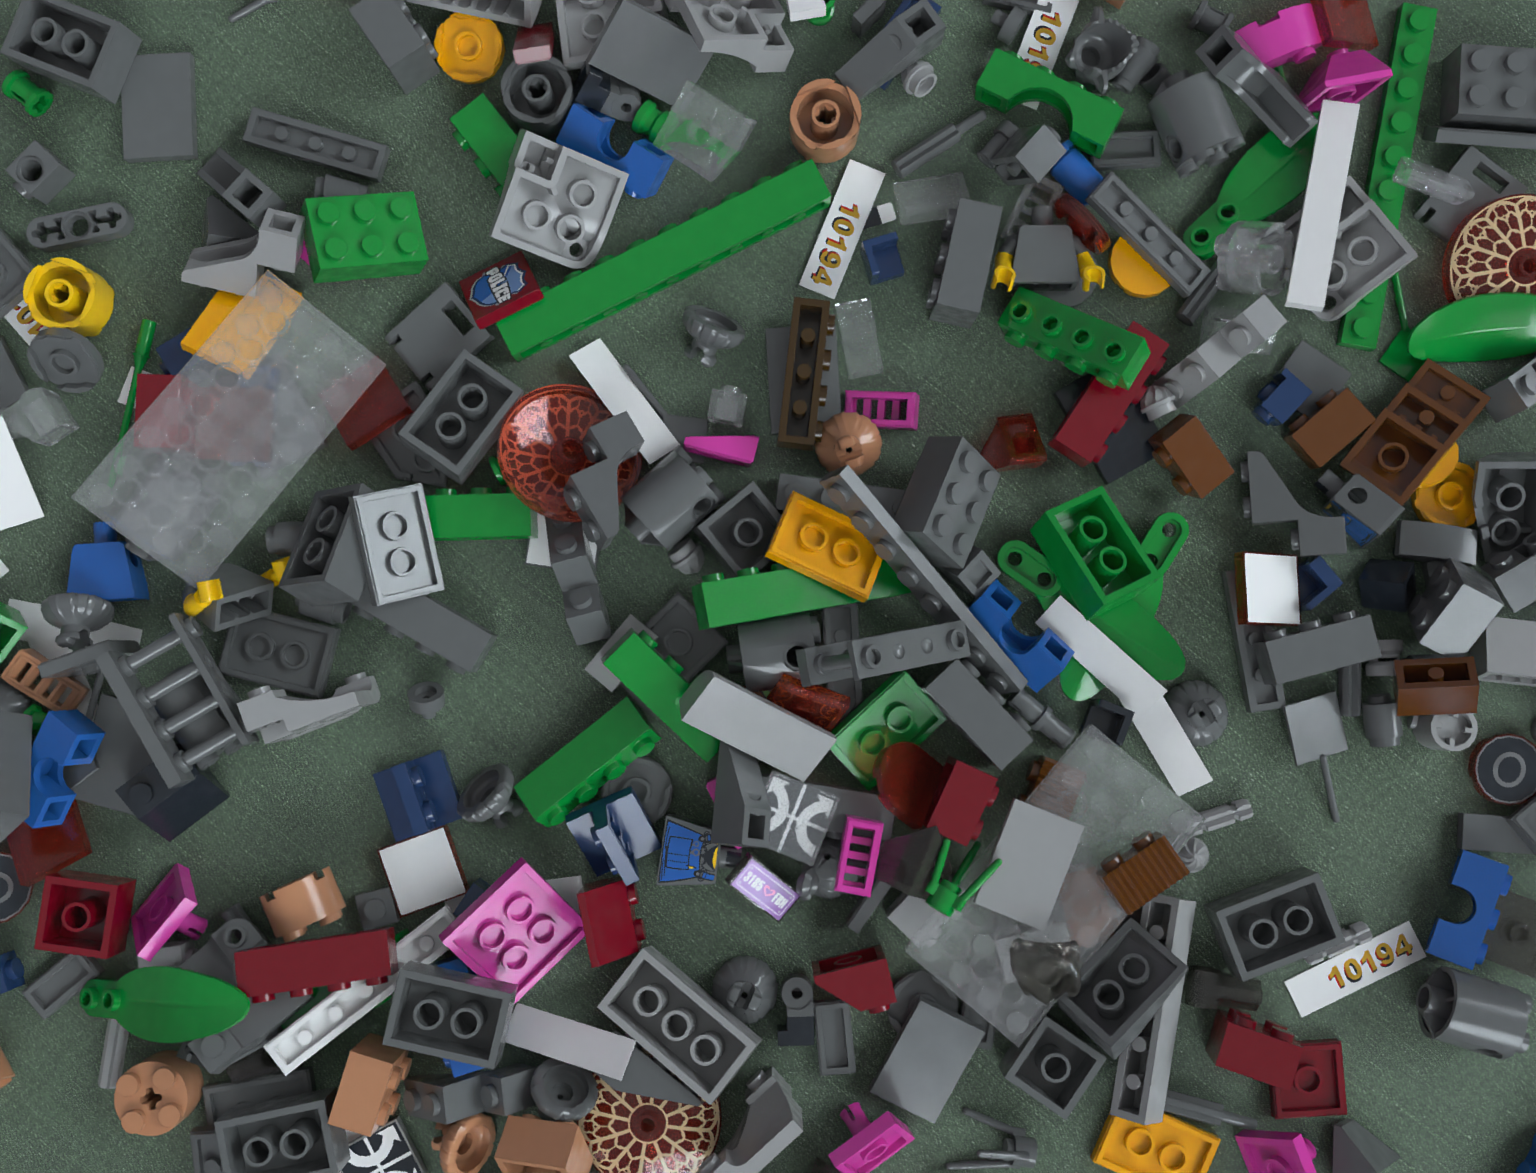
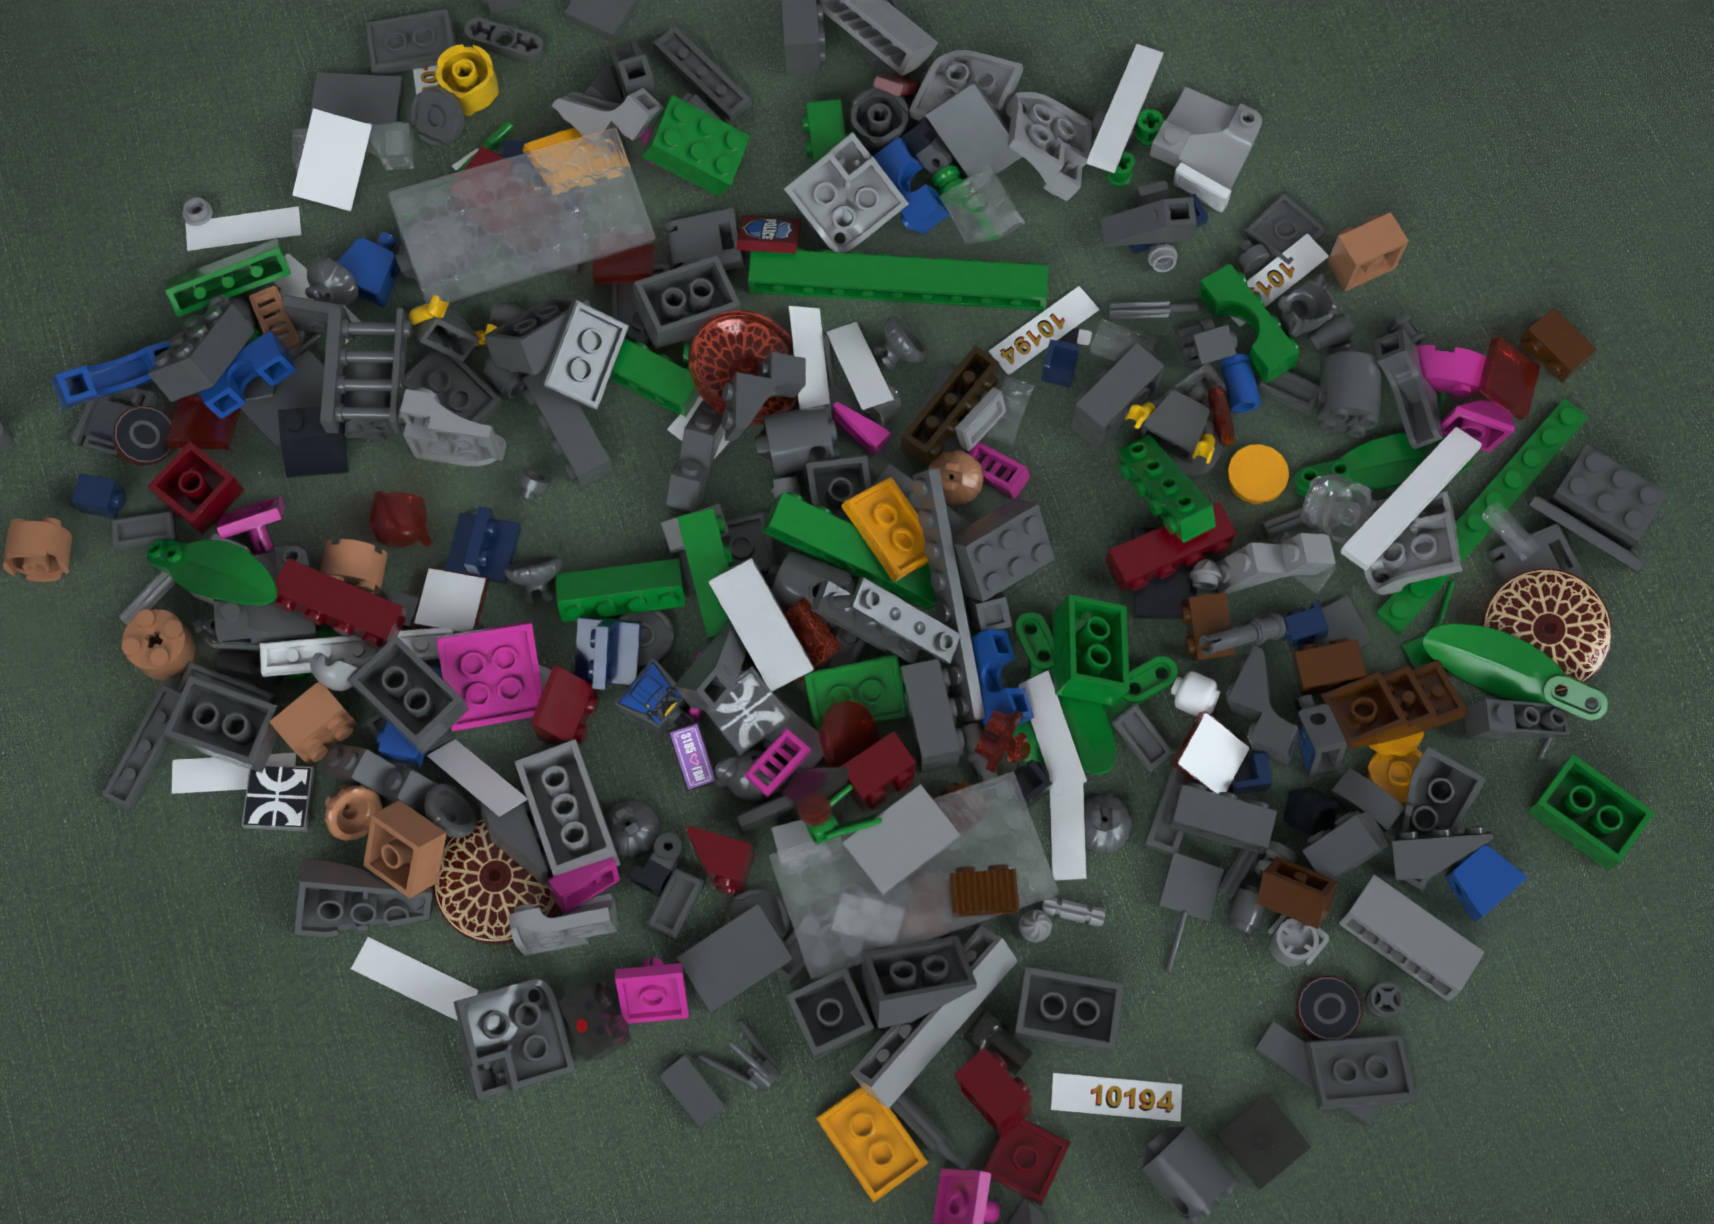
camera: 30 degrees right, 15 degrees down
light orange tile [433,12,505,84] -> none
nougat brick [789,78,862,163] -> none
clear red slope [980,413,1047,472] -> none
clear smoke hair [1009,938,1081,1006] -> none
dark grey tile [1085,171,1211,298] -> none
light grey axle [1304,921,1373,965] -> none
blue arch [1424,849,1513,970] -> none
none -> light grey hair [310,652,363,691]
none -> clear red helmet [370,491,432,548]
none -> dark pink slope [547,858,620,914]
none -> clear red plate [798,794,831,826]
none -> white sticker [826,322,894,410]
none -> light grey tile [955,387,1007,451]
none -> clear red hips [974,710,1031,773]
none -> dark grey tile [1109,703,1174,773]
none -> white head [1171,671,1221,718]
none -> dark grey pin [1199,612,1286,656]

